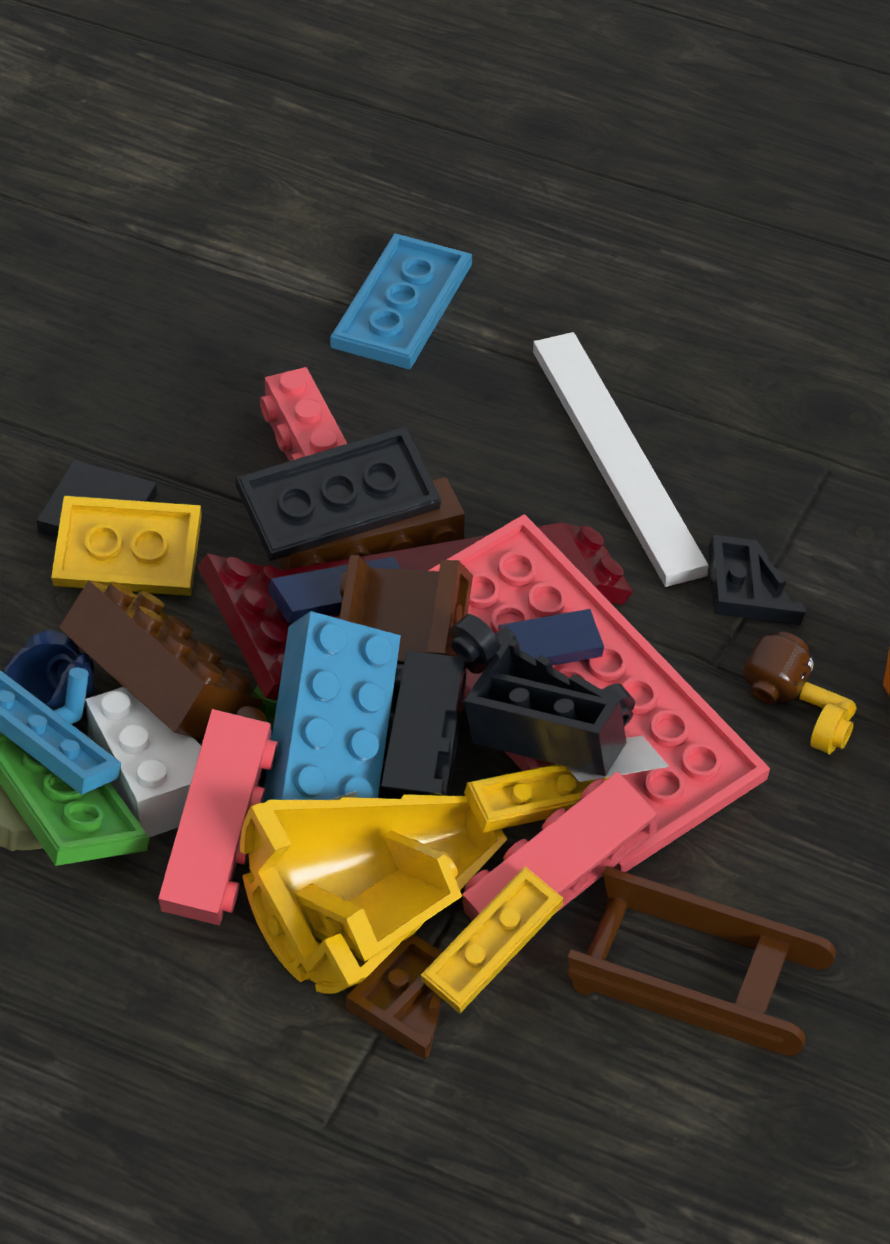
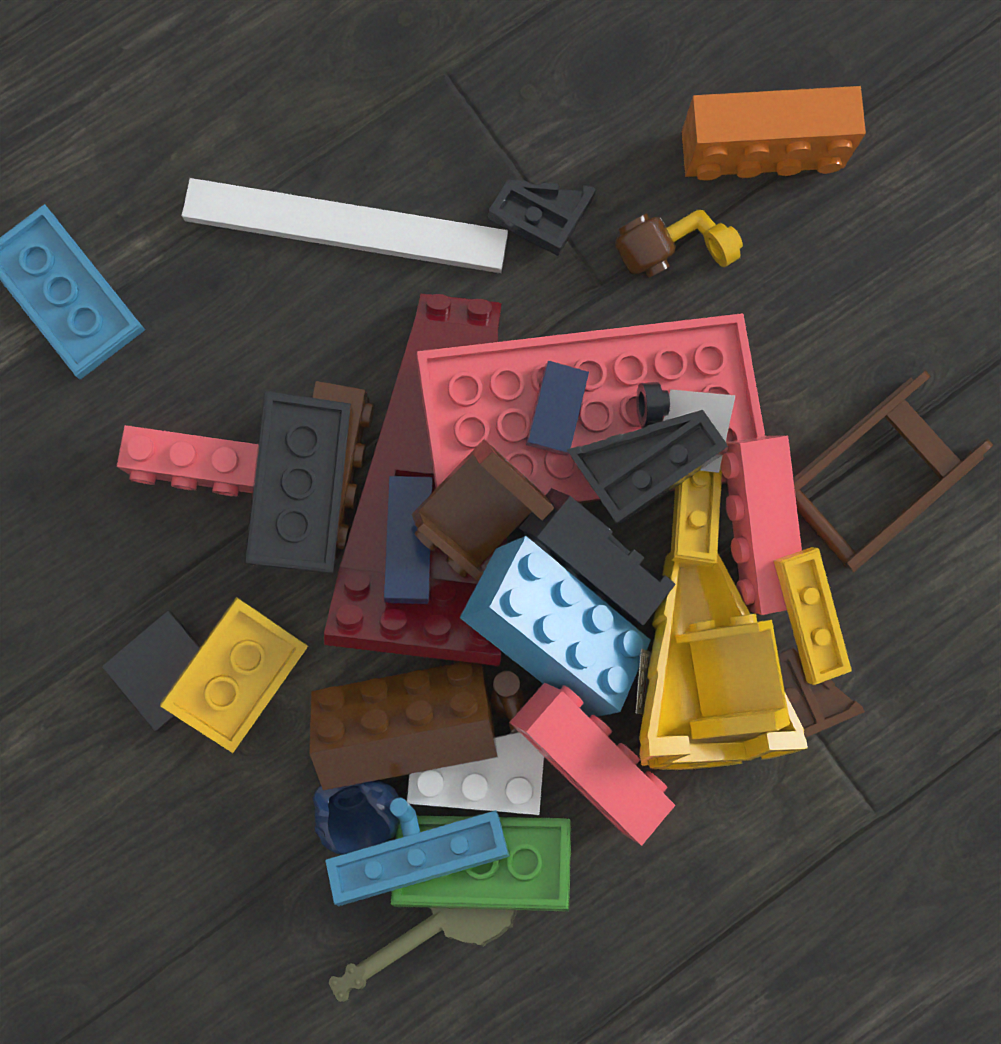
camera: 60 degrees left, 35 degrees up
black plate [450,614,516,674] -> none

